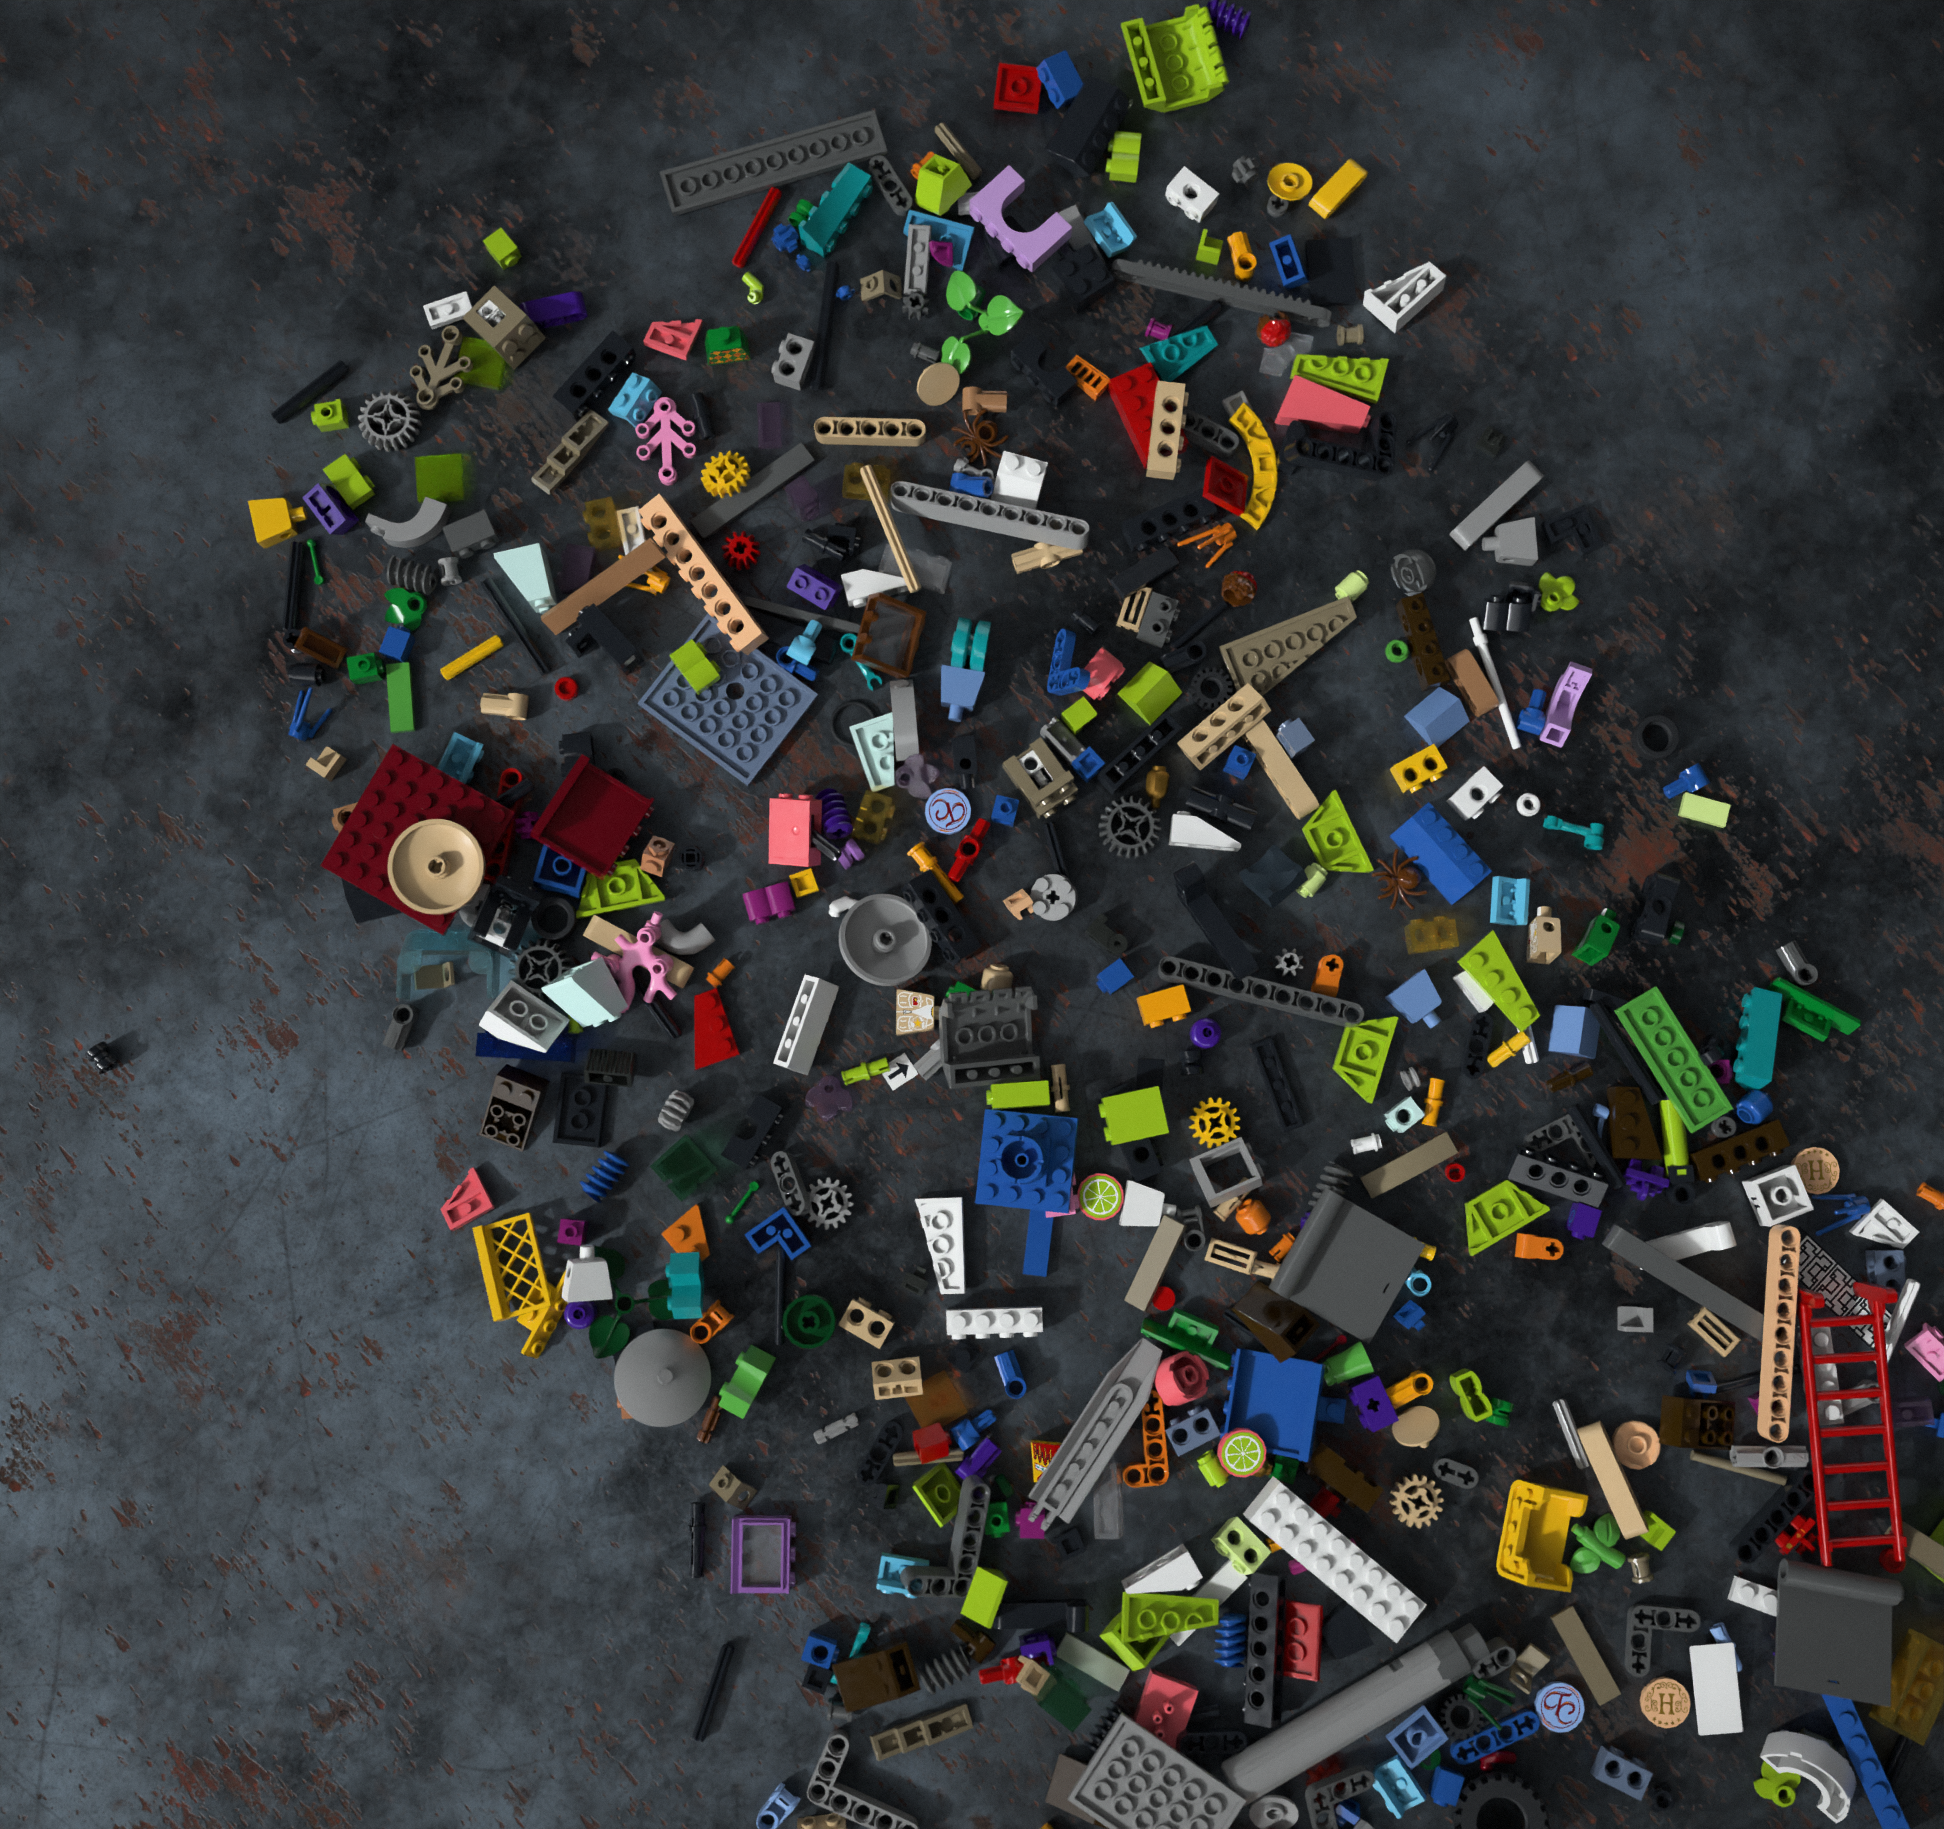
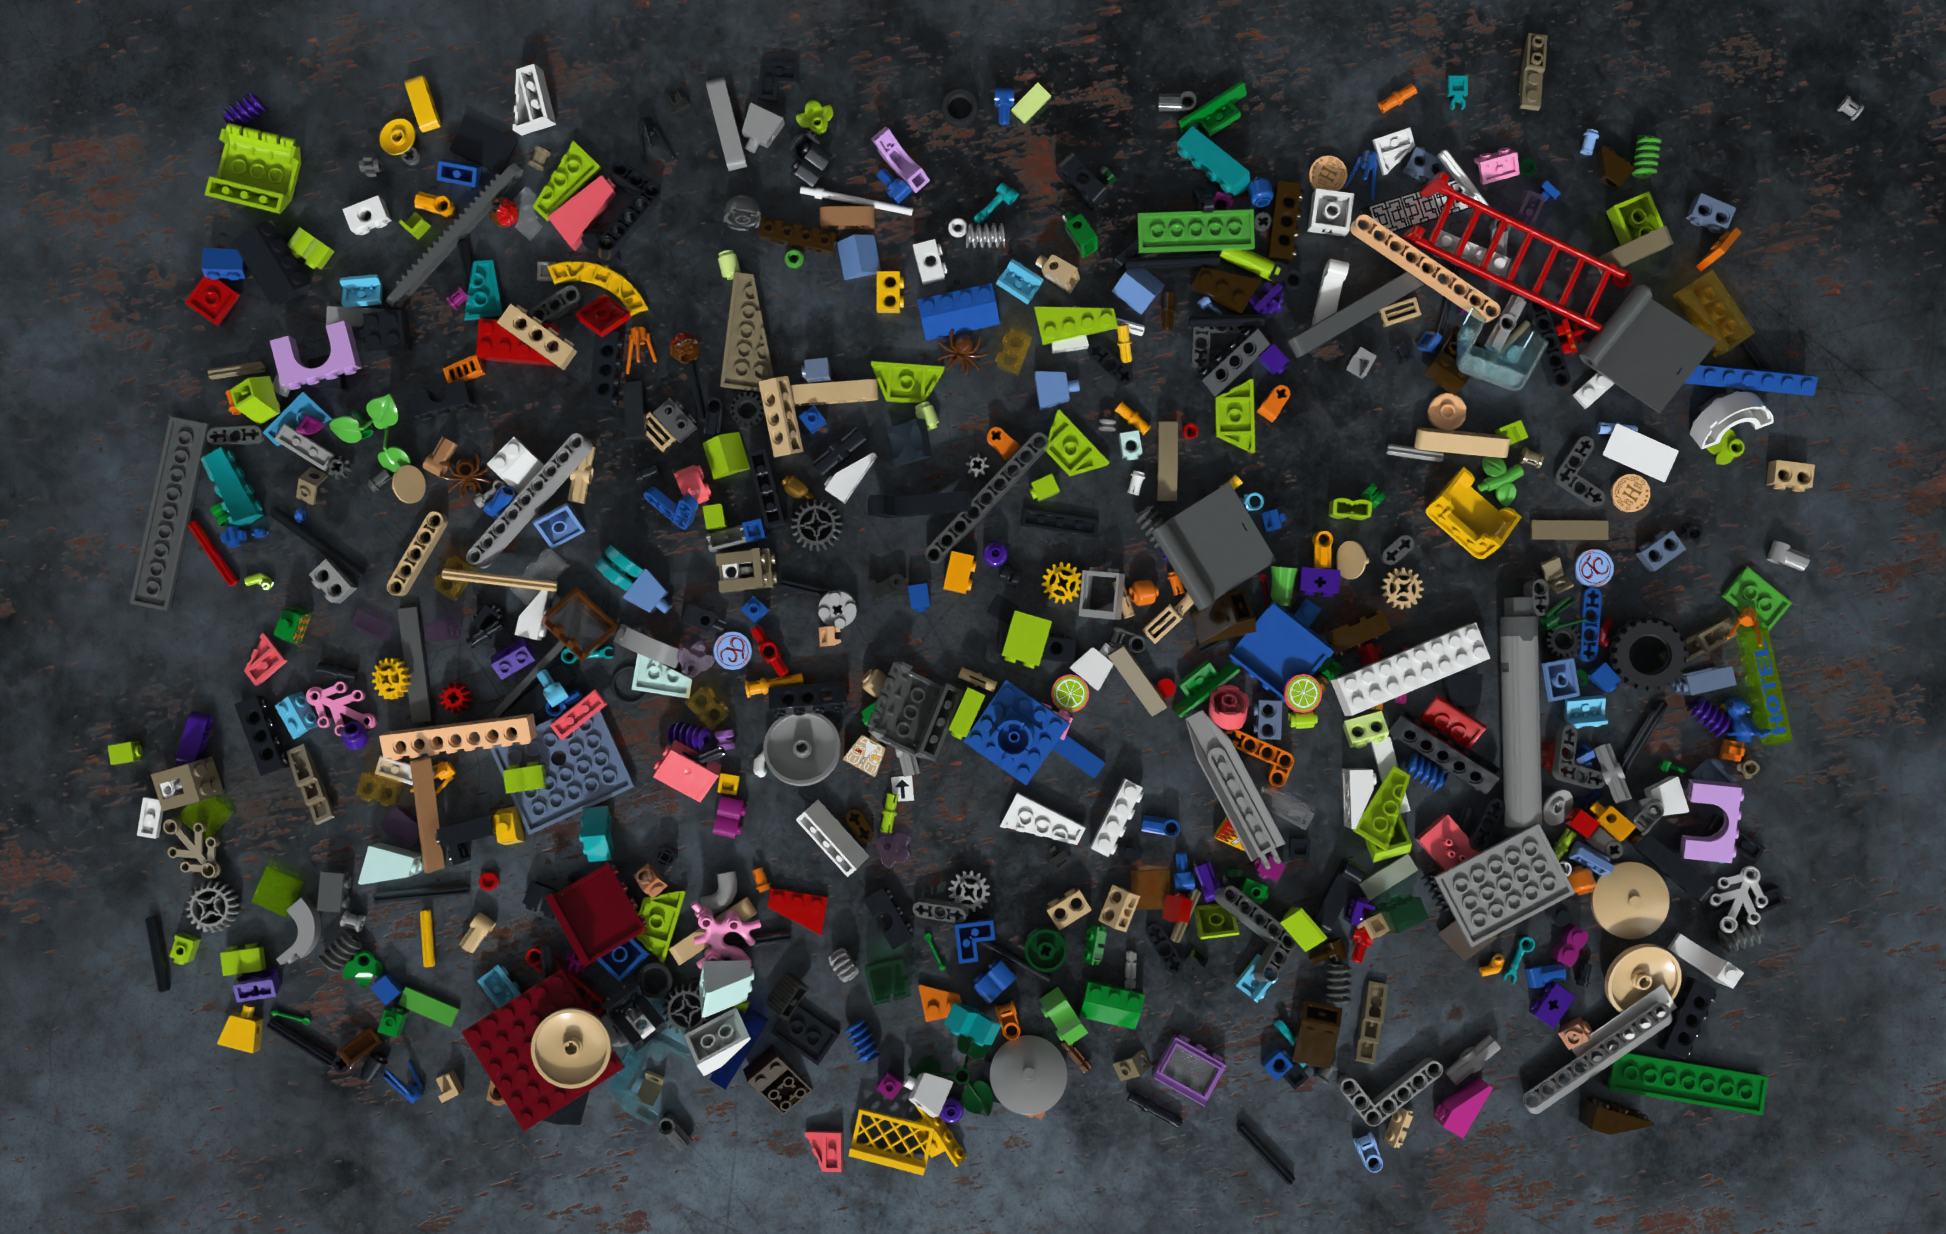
camera: 55 degrees left, 5 degrees up
none -> dark purple head [341,721,369,750]
none -> yellow torso [493,806,525,845]
none -> medium blue slope [532,503,585,549]
none -> coral tile [549,689,608,740]
none -> teal brick [579,806,614,862]
none -> dark brown beam [846,809,874,843]
none -> light grey piece [966,223,1005,248]
none -> blue brick [972,959,1017,1004]
none -> lime brick [1029,474,1060,502]
none -> green slope [1079,979,1145,1029]
none -> green hinge [1083,923,1107,966]
none -> clear light blue windscreen [1456,307,1549,391]

